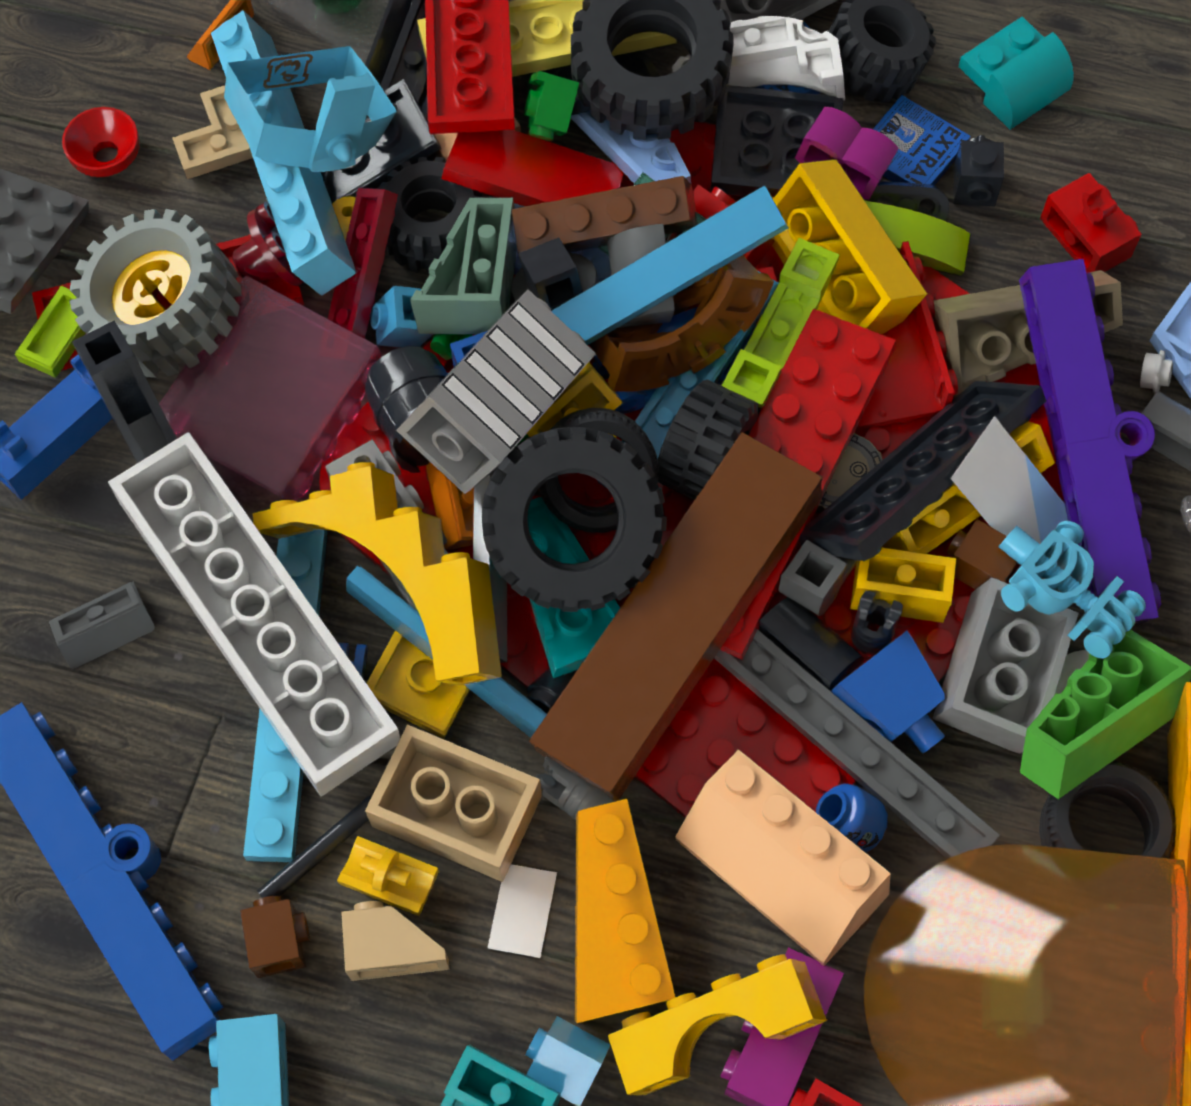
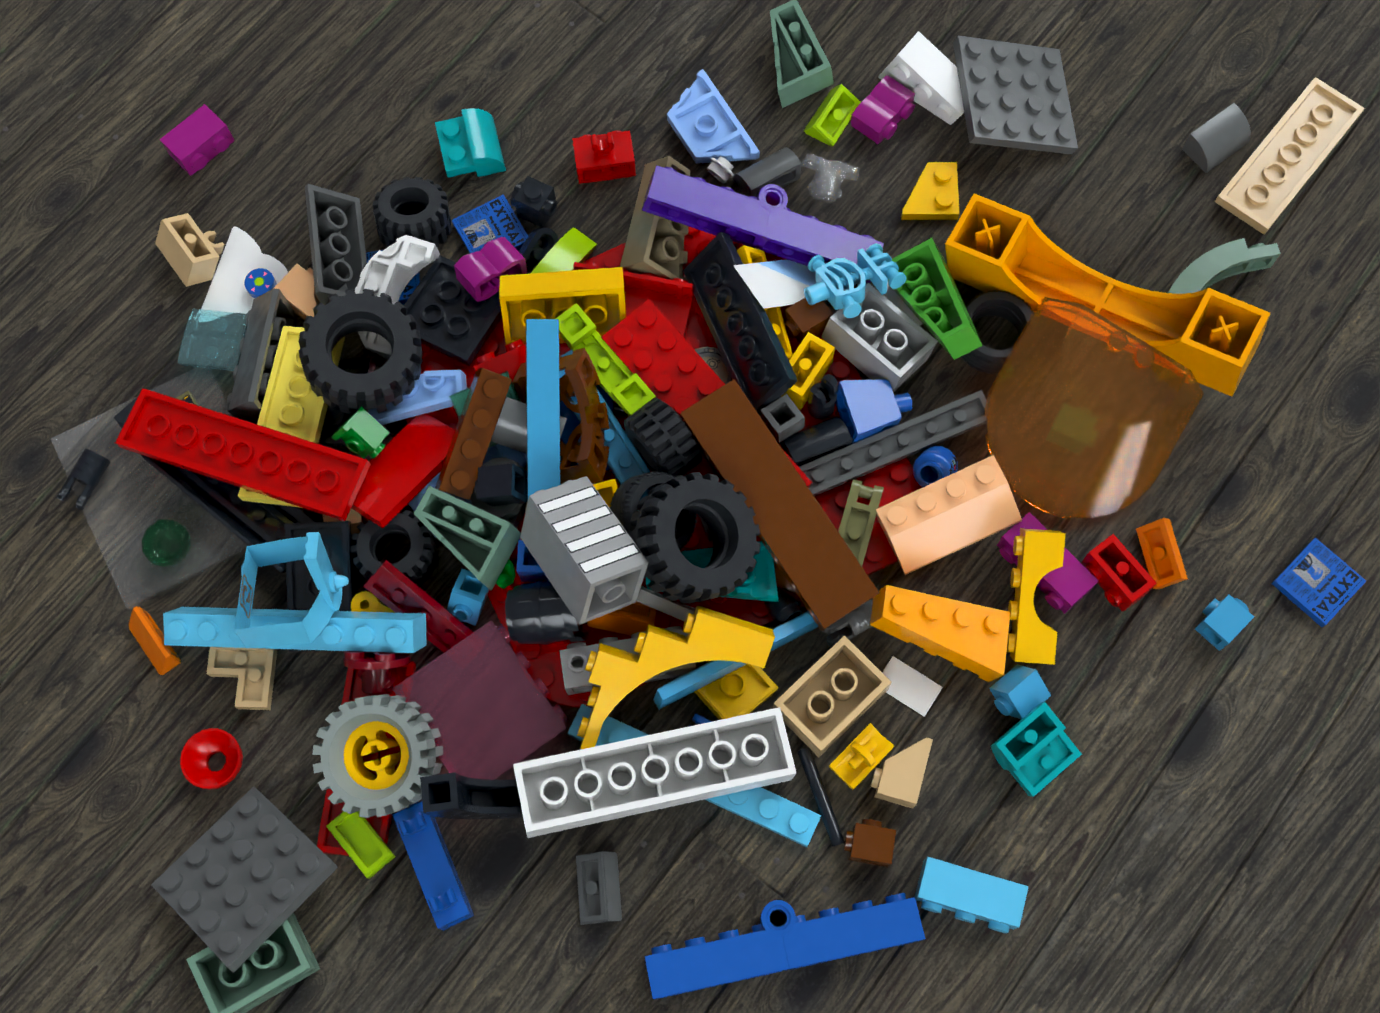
camera: 65 degrees left, 5 degrees up
none -> olive plate [838,479,884,566]

